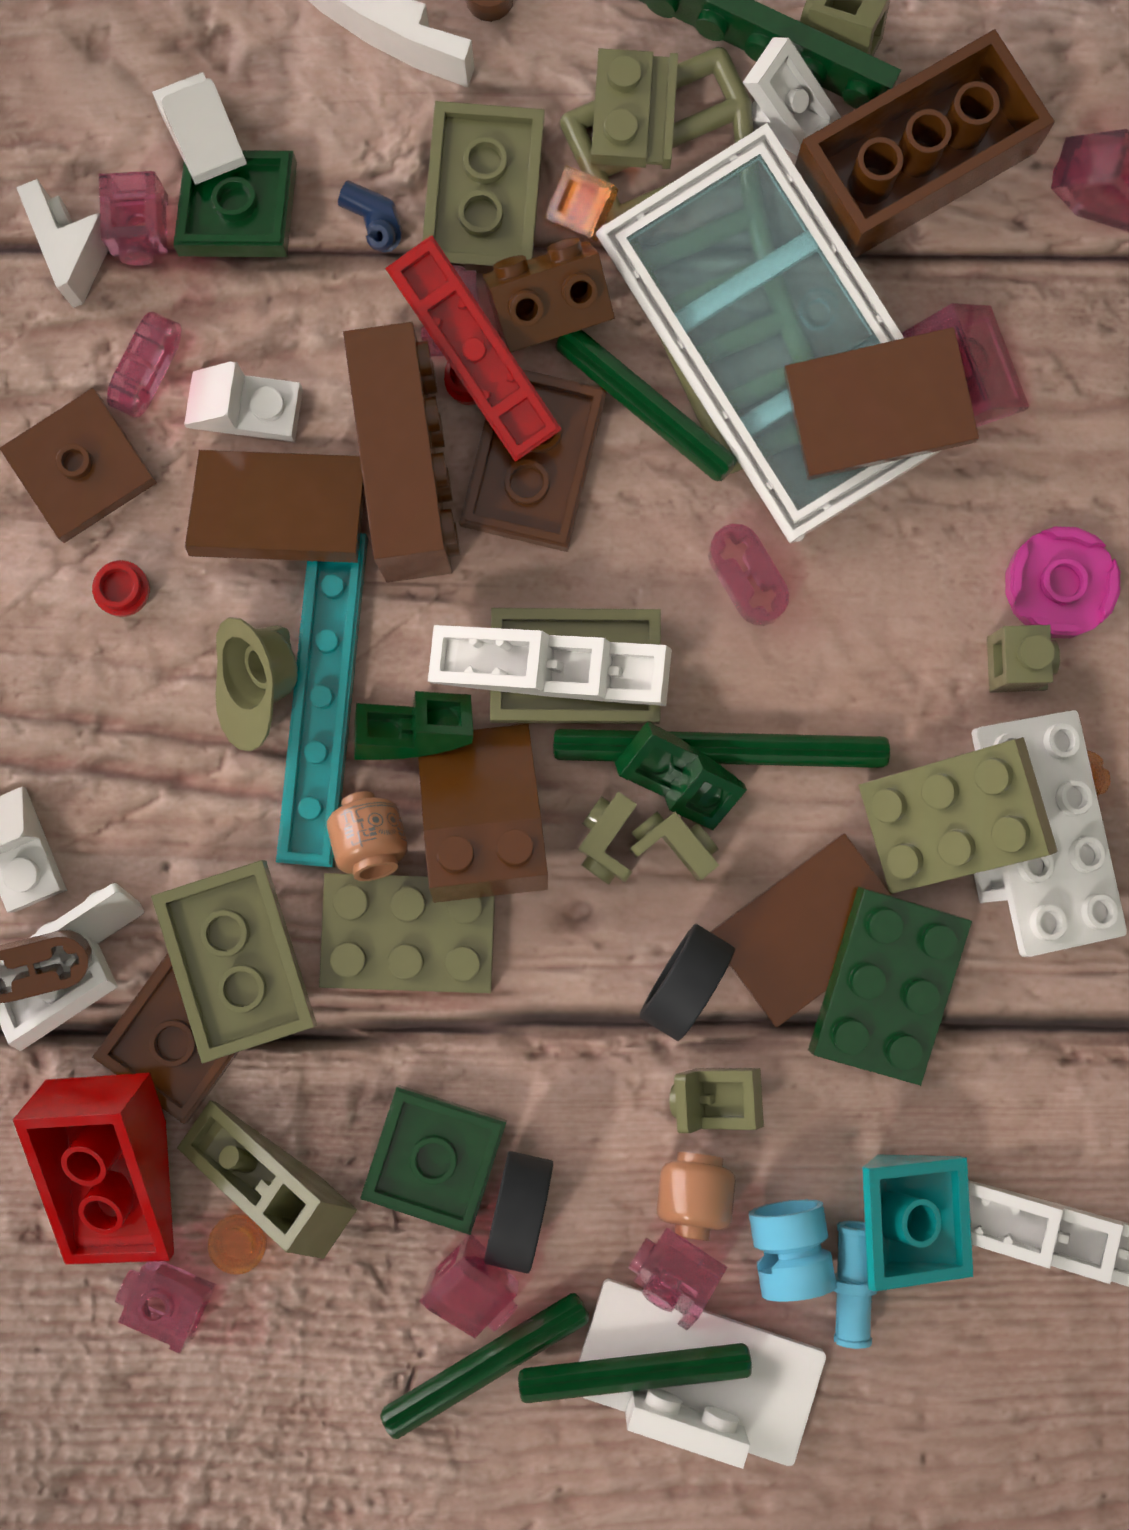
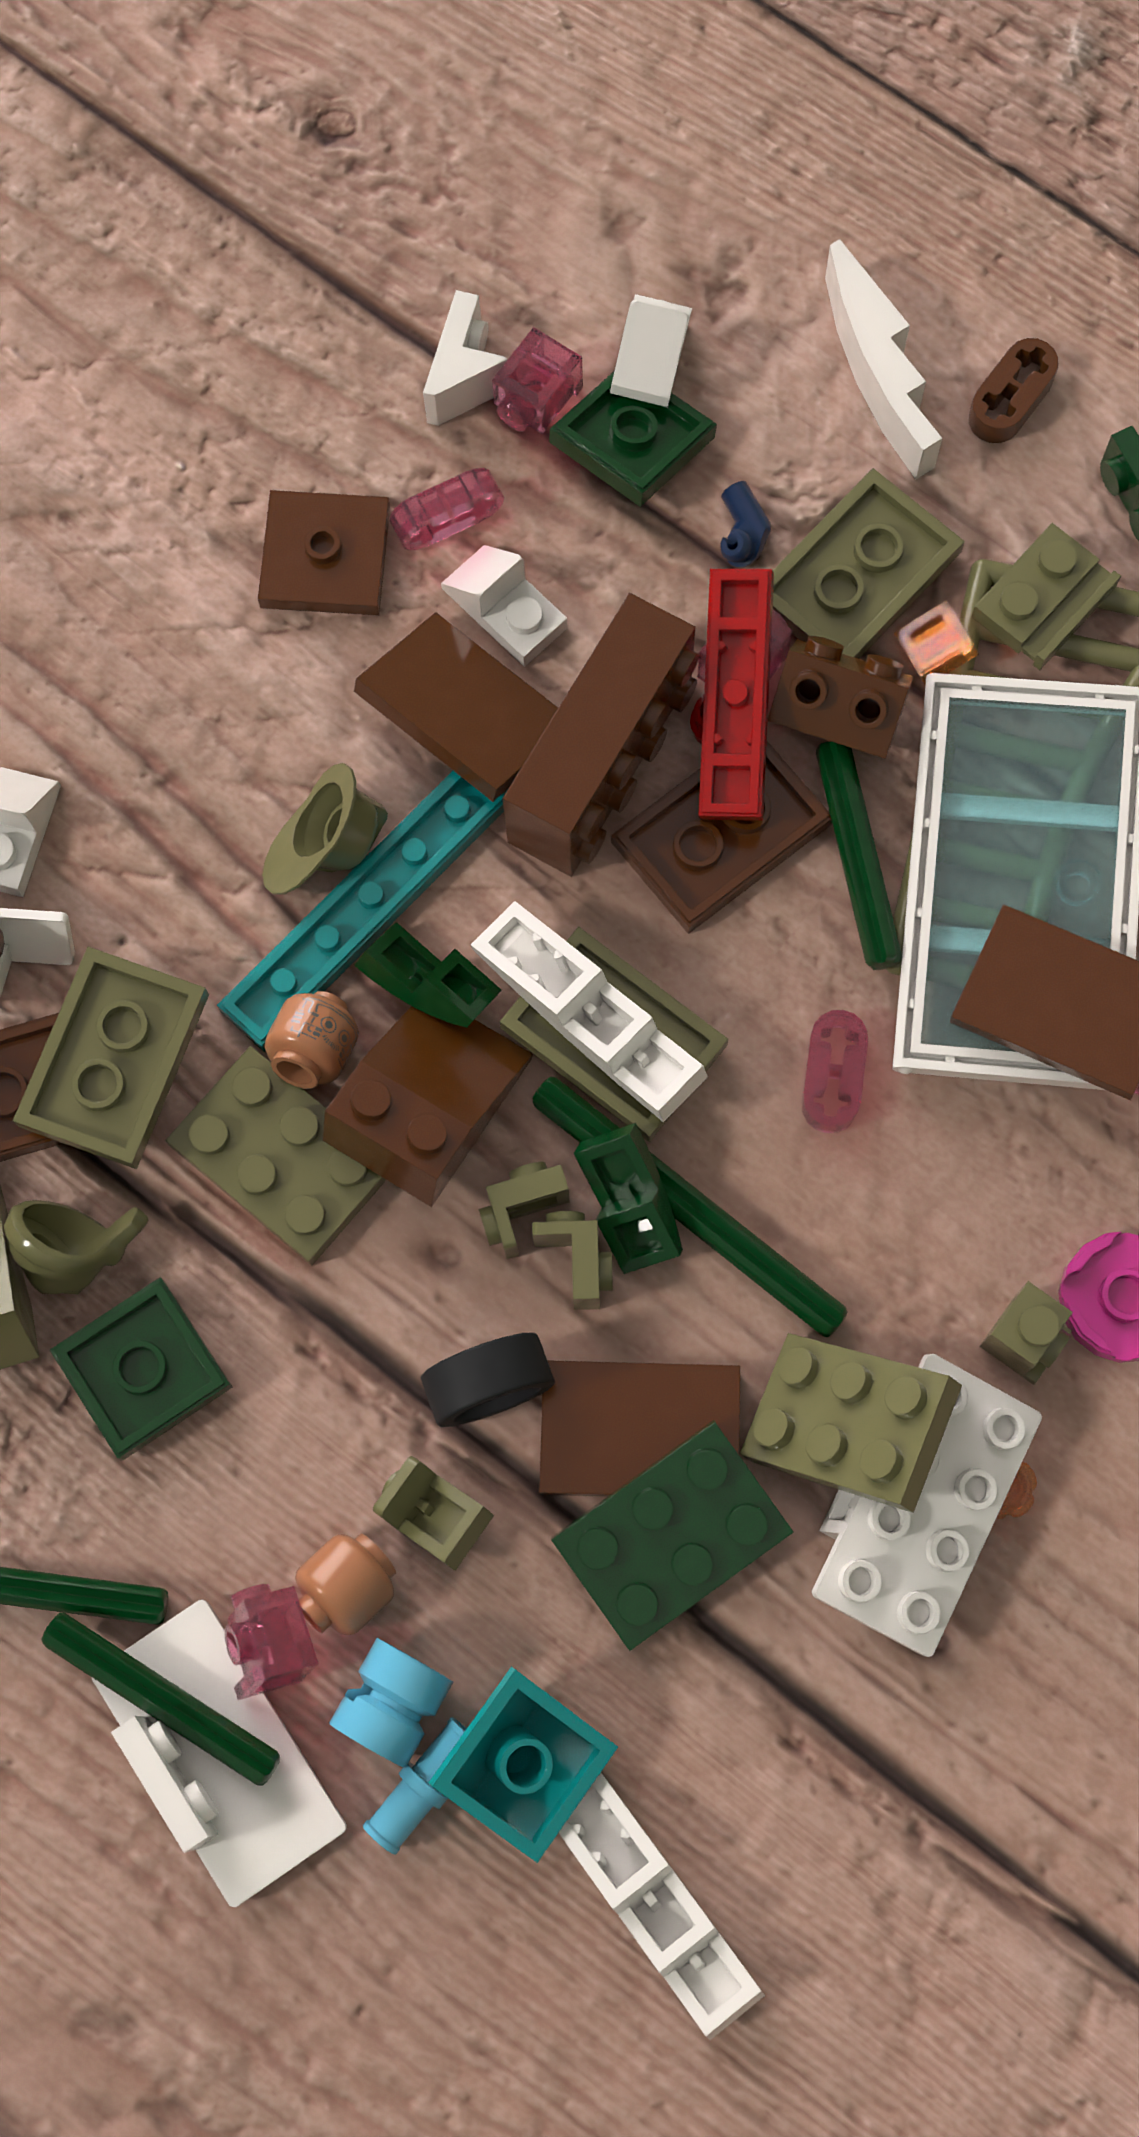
camera: 40 degrees right, 10 degrees down
red plate [92,560,150,617] -> none
clear pink slope [420,1234,519,1338] -> none
black tyre [484,1151,553,1274] -> none
none -> olive hat [4,1200,149,1295]

